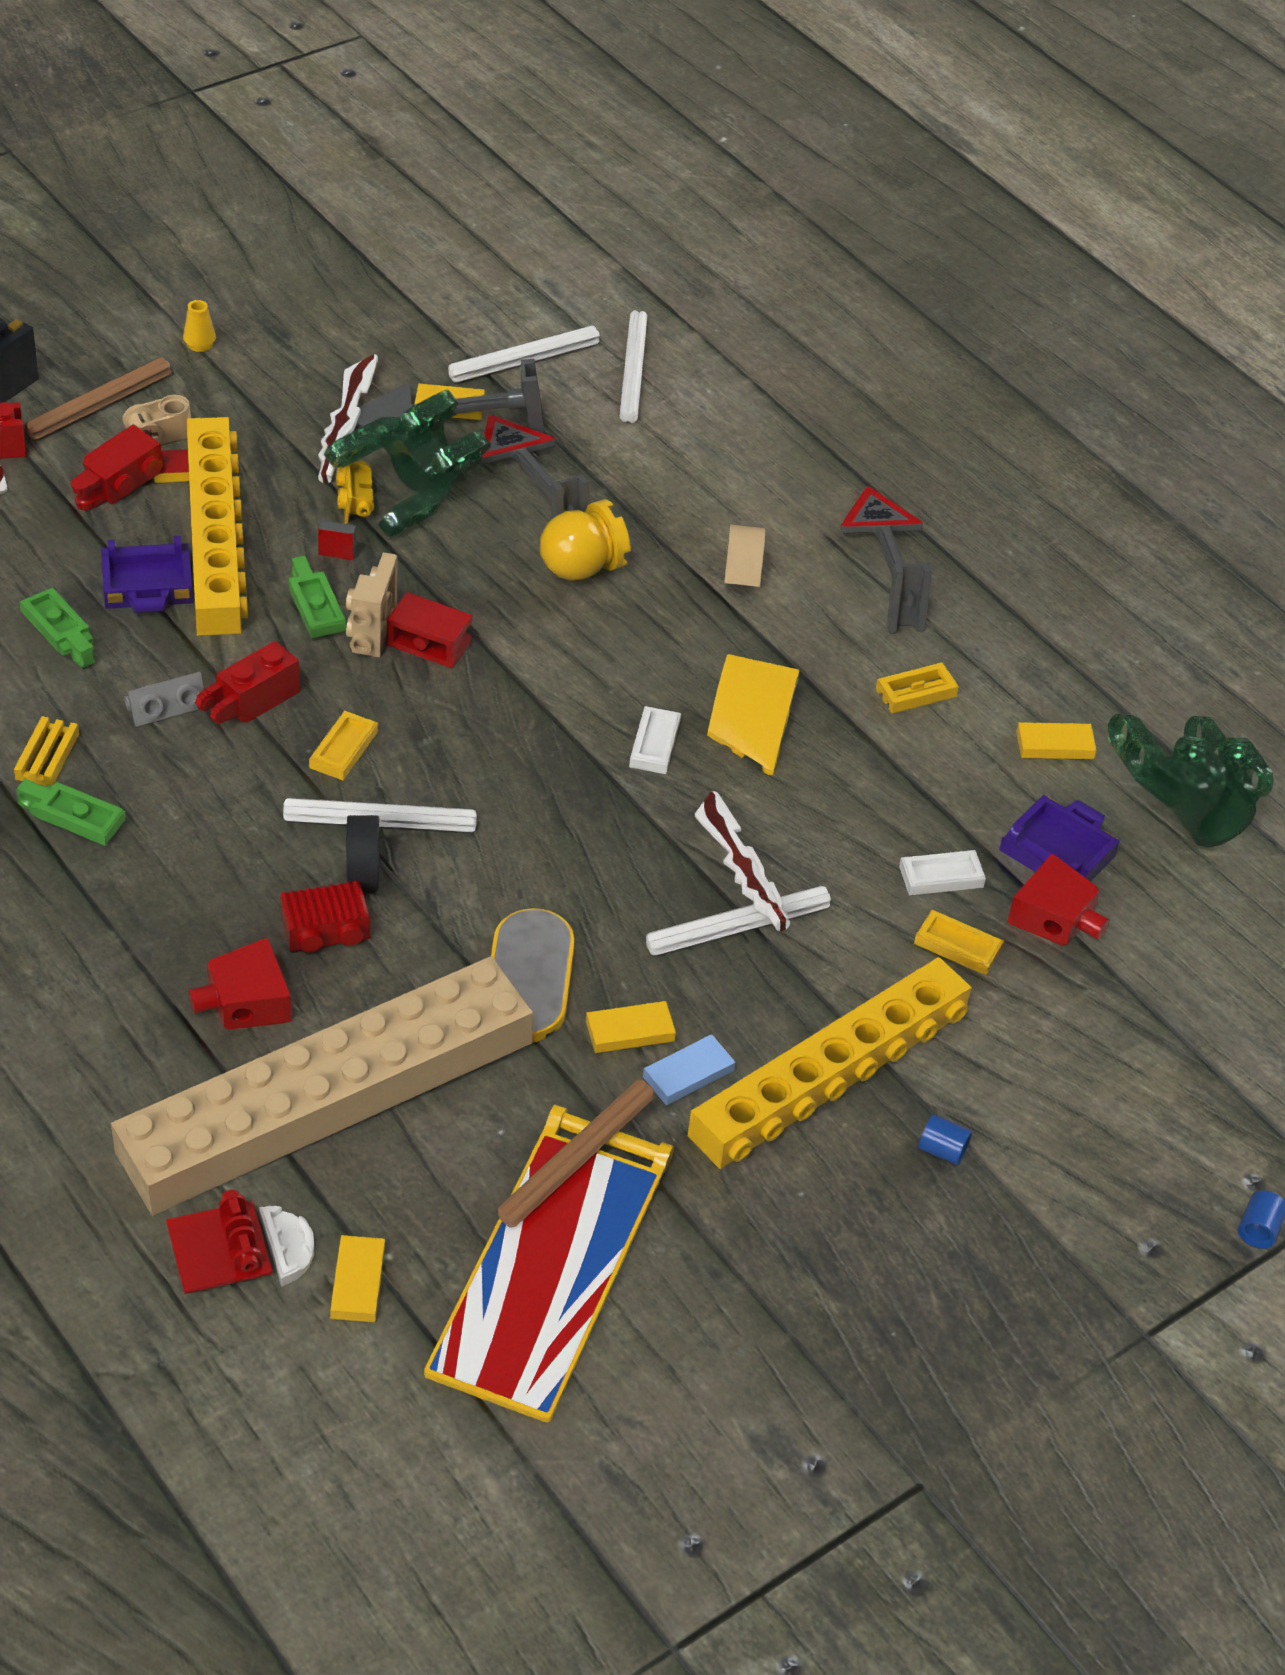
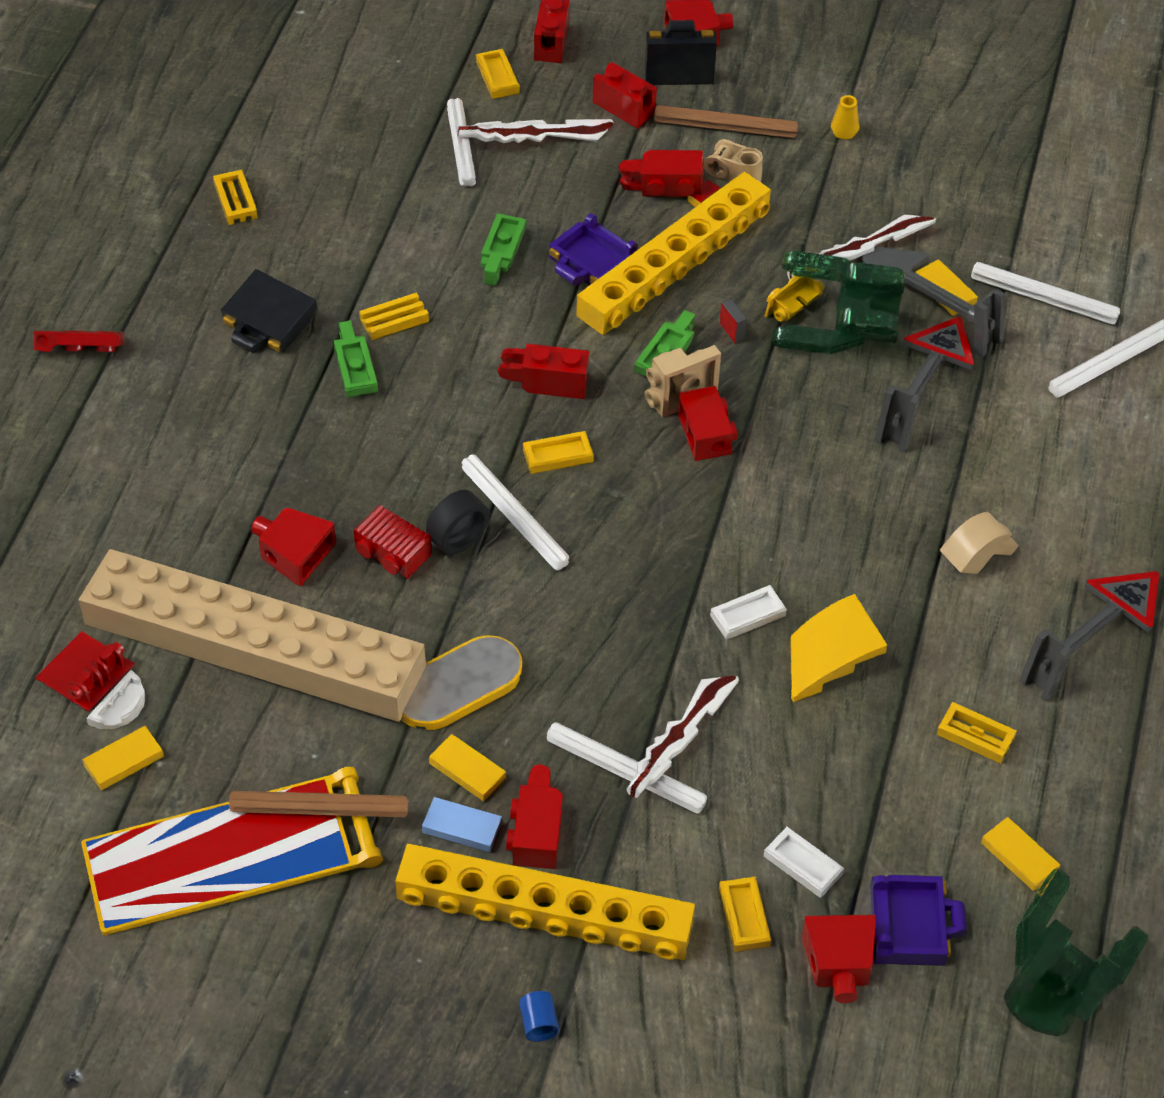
camera: 55 degrees right, 5 degrees up
light grey hinge [124,672,204,727] -> none
yellow tile [540,499,631,581] -> none
none -> red hinge [506,763,563,869]

